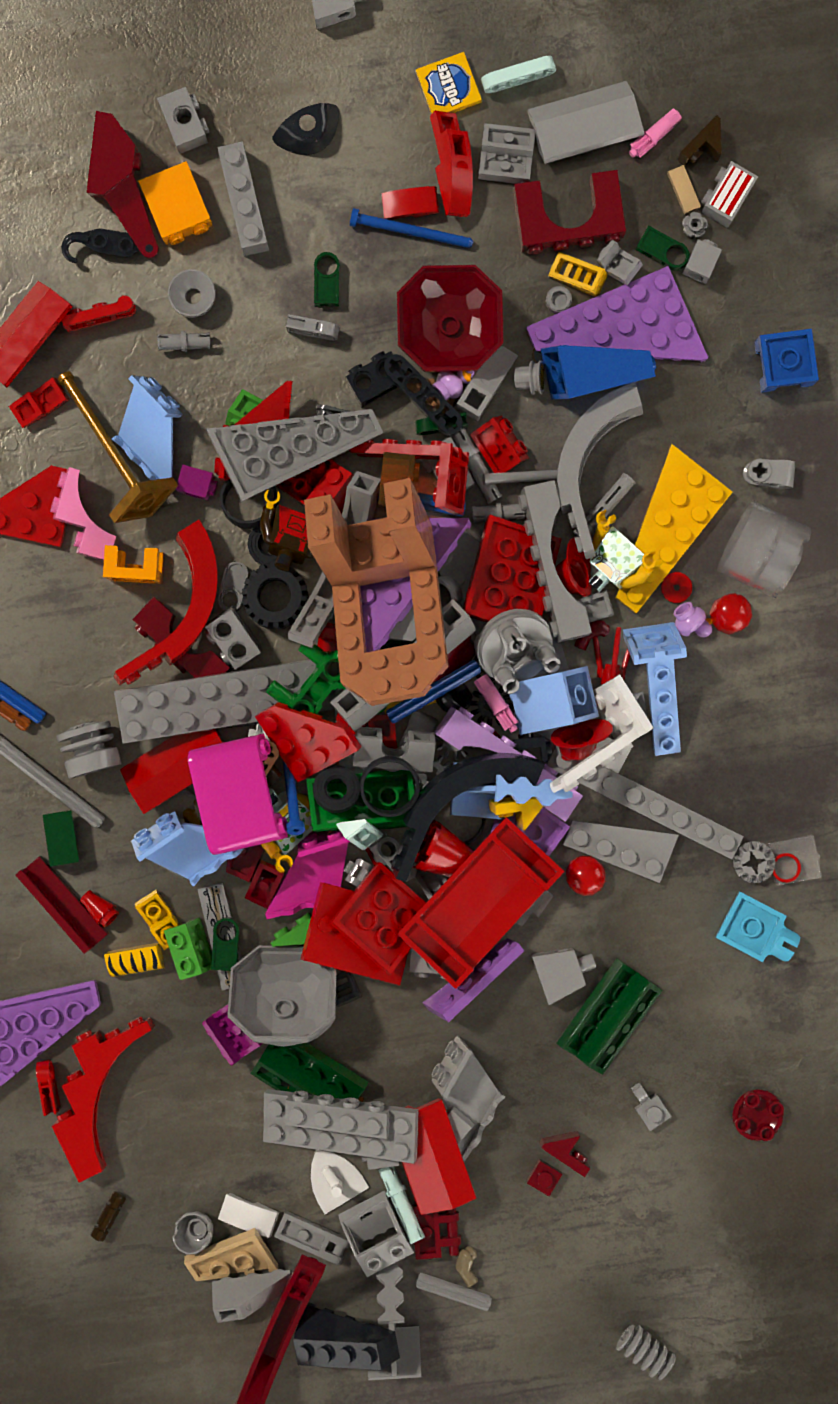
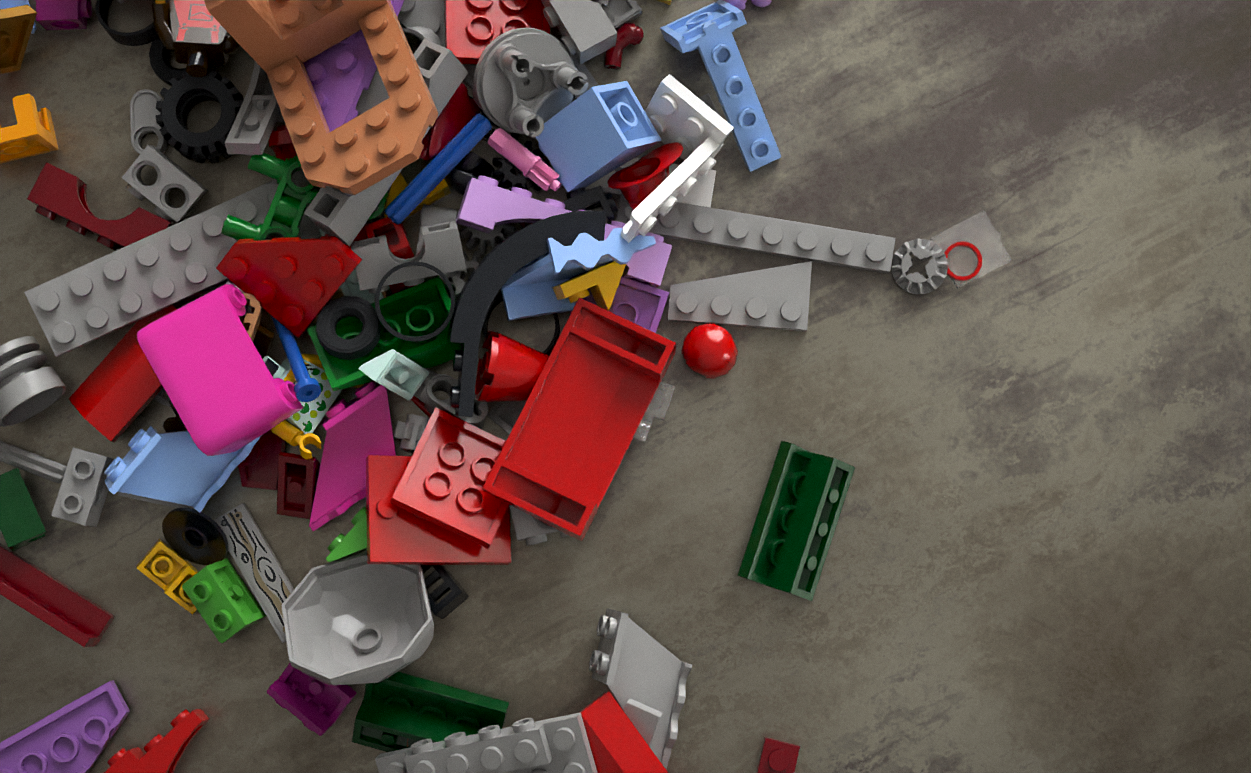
camera: 10 degrees left, 5 degrees down
red cone [80,890,119,928] -> none
yellow brick [104,943,165,977] -> none
red arch [114,520,218,686] -> none
dark green piece [211,917,240,971] -> none
medium lavender wing [423,938,524,1023] -> none
light grey torso [531,947,597,1005] -> none
dark red slope [539,1131,590,1177] -> none
red plant [593,627,630,684] -> none
light grey plate [631,1083,672,1131] -> none
medium azure plate [715,891,801,962] -> none
dark red dish [732,1089,784,1141] -> none
none -> light grey brick [51,447,114,527]
none -> black dish [162,508,228,565]

